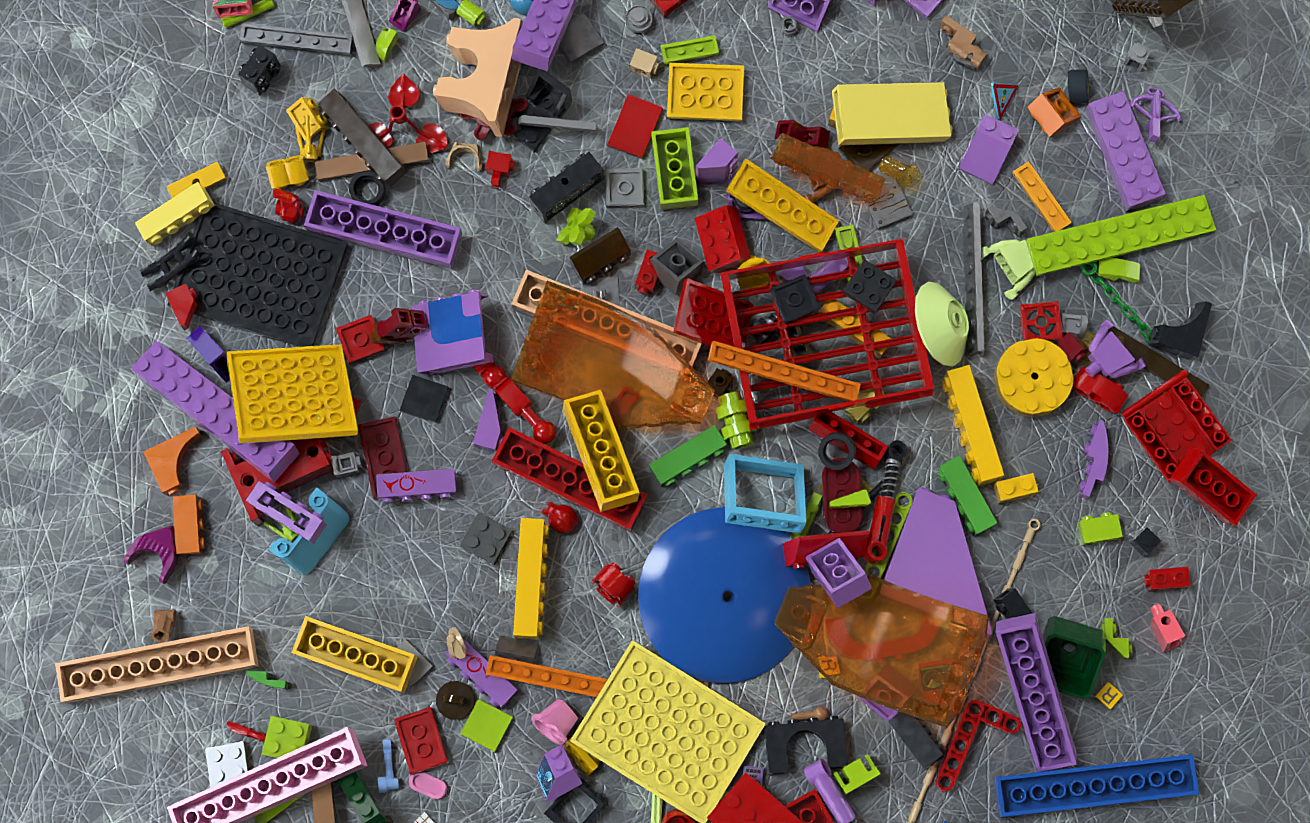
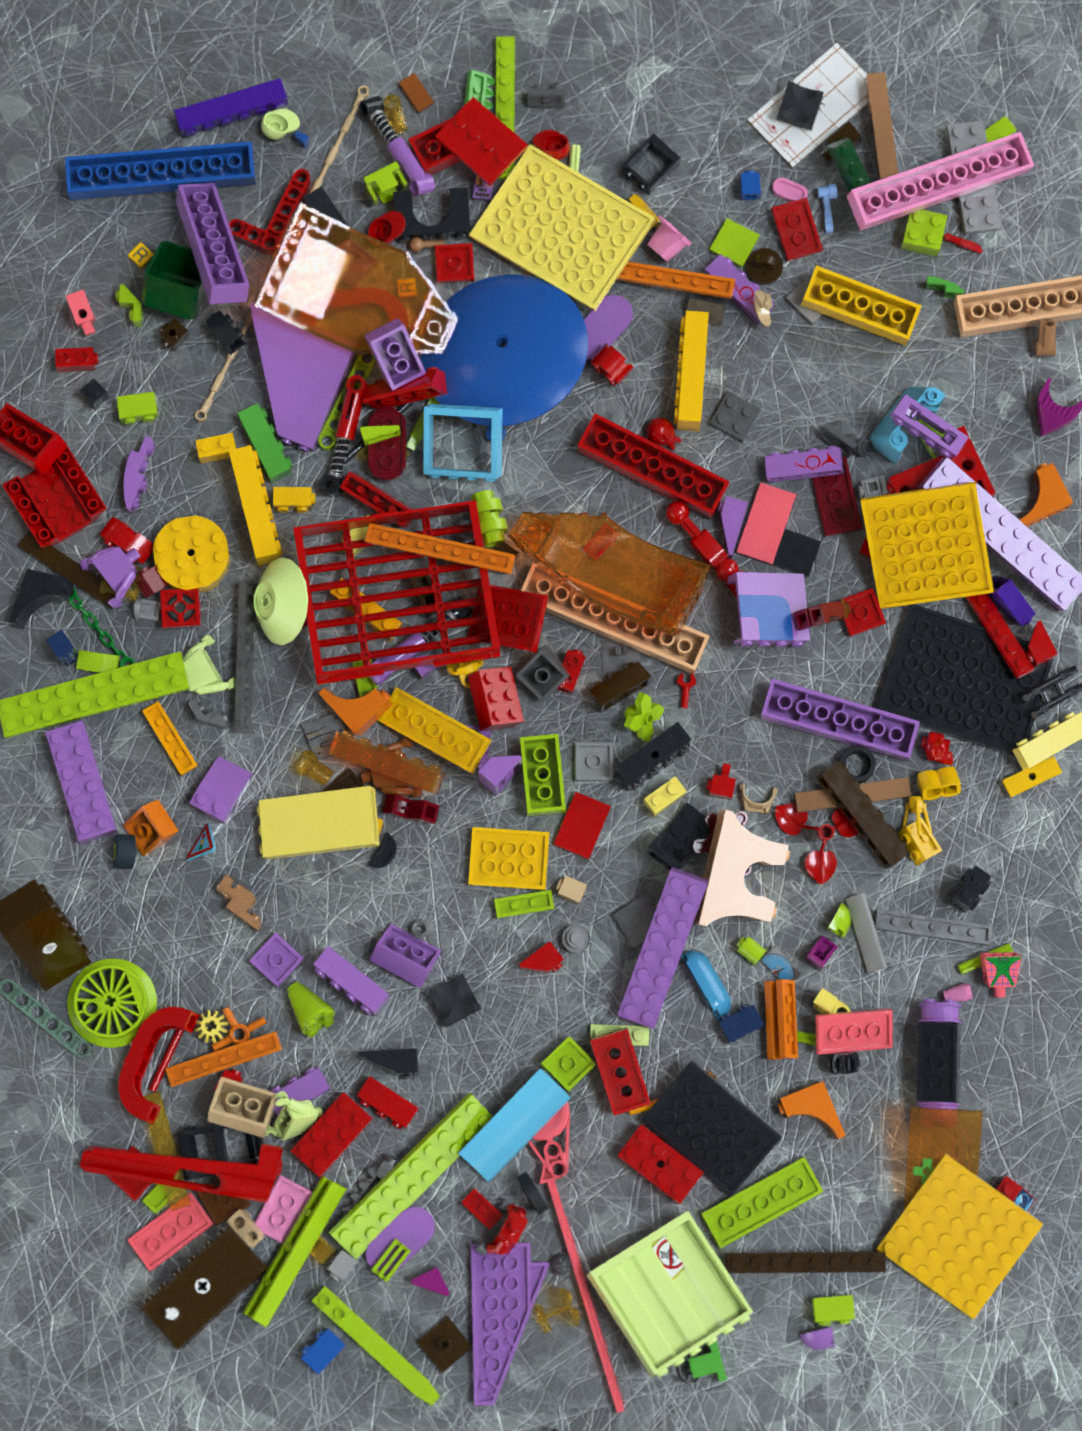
camera: 175 degrees right, 0 degrees up
orange brick [173,494,206,556] -> none
light grey tile [518,115,596,132] -> none
medium lavender slope [535,744,582,803] -> none
yellow brick [563,390,640,512] -> none
bright green brick [649,425,727,487] -> none
black tile [770,274,820,325] -> none
black tyre [818,432,856,470] -> none
black brick [843,259,897,314] -> none
red bar [1121,369,1189,418] -> none
light grey window [1124,43,1151,72] -> none
medium lavender piece [1129,87,1181,143] -> none
none -> dark blue brick [46,629,78,666]
none -> dark brown brick [159,318,190,351]
none -> yellow brick [273,487,316,513]
none -> orange arch [319,688,393,736]
none -> red cap [368,211,406,246]
none -> black tile [368,832,397,868]
none -> red plate [435,243,475,283]
none -> medium lavender tile [584,295,633,360]
none -> light yellow brick [644,776,687,817]
none -> red bar [677,673,696,709]
none -> coral tile [736,482,796,565]
none -> blue brick [740,170,761,201]
none -> dark grey tile [818,421,858,459]
none -> flat silver plate [856,438,873,457]
none -> red plate [966,594,1035,679]

